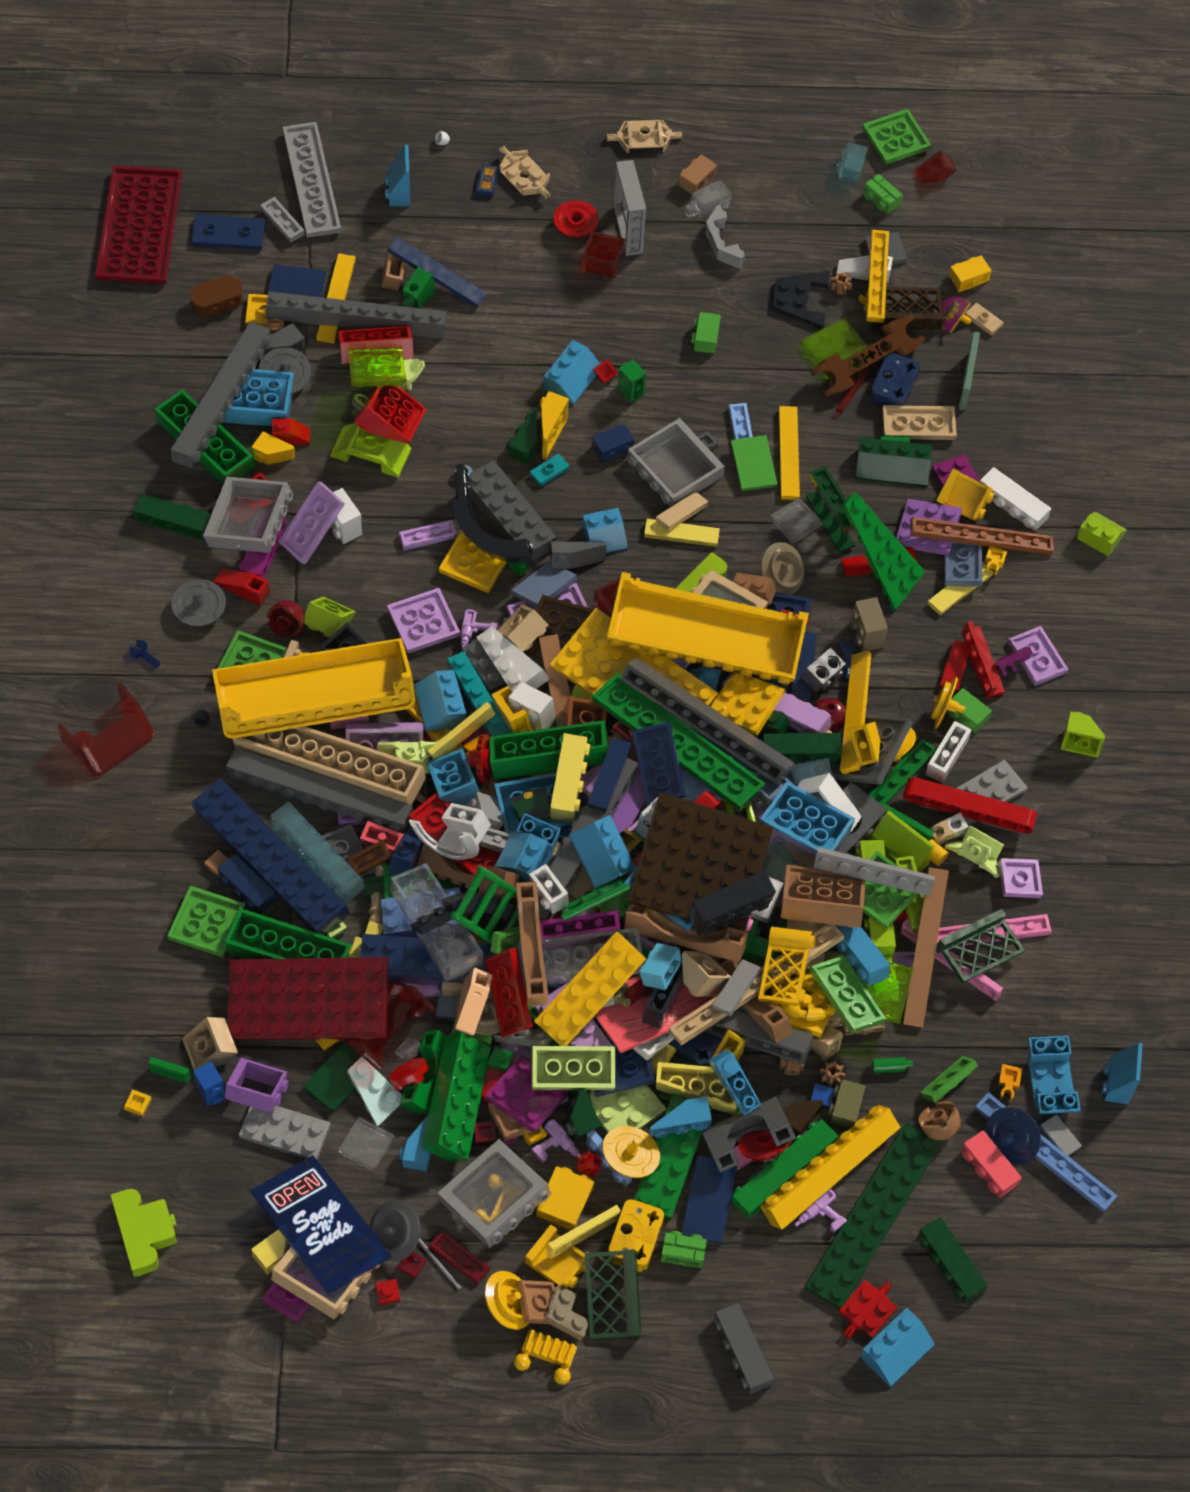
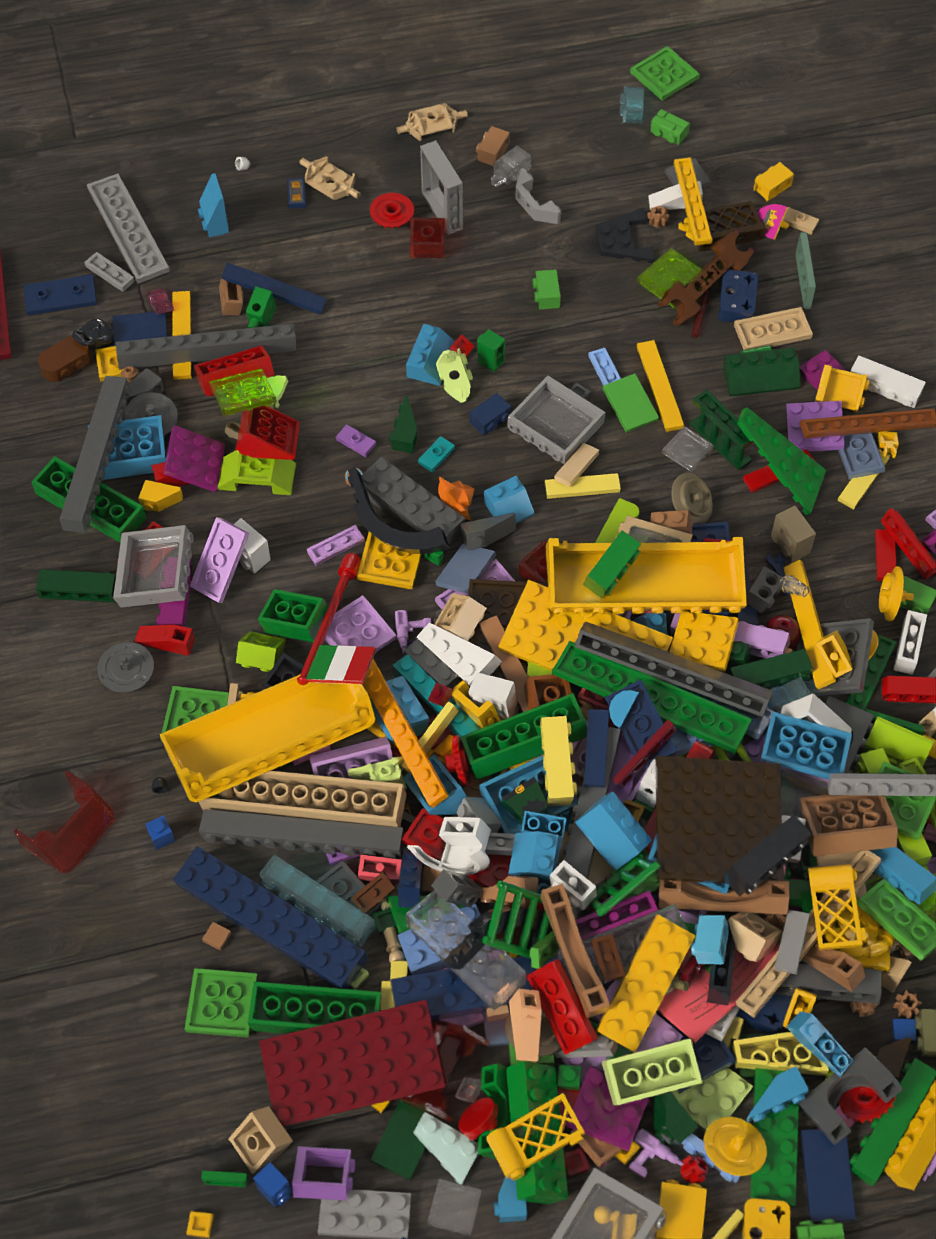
camera: 10 degrees left, 0 degrees up
clear blue bar [129,640,161,668] -> none
dark blue brick [218,854,277,914] -> none
dark red cylinder [266,600,305,638] -> none
yellow slope [539,391,569,460] -> none
clear red slope [914,150,957,184] -> none
none -> black piece [72,318,115,348]
none -> blue brick [145,815,175,850]
none -> clear pink slope [146,288,174,315]
none -> magenta plate [163,425,225,492]
none -> green brick [258,589,328,643]
none -> flag [297,553,376,686]
none -> medium lavender plate [336,424,376,457]
none -> light orange plate [363,659,449,808]
none -> dark red plate [428,683,453,707]
none -> dark grey brick [431,869,482,907]
none -> yellowish green piece [436,348,473,403]
none -> orange hair [438,476,474,521]
none -> yellow piece [486,1093,585,1181]
none -> green brick [583,530,641,598]
none -> reddish brown plate [591,934,625,983]
none -> dark azure tile [609,690,639,729]
none -> dark red tile [612,720,677,789]
none -> clear cone [780,575,810,597]

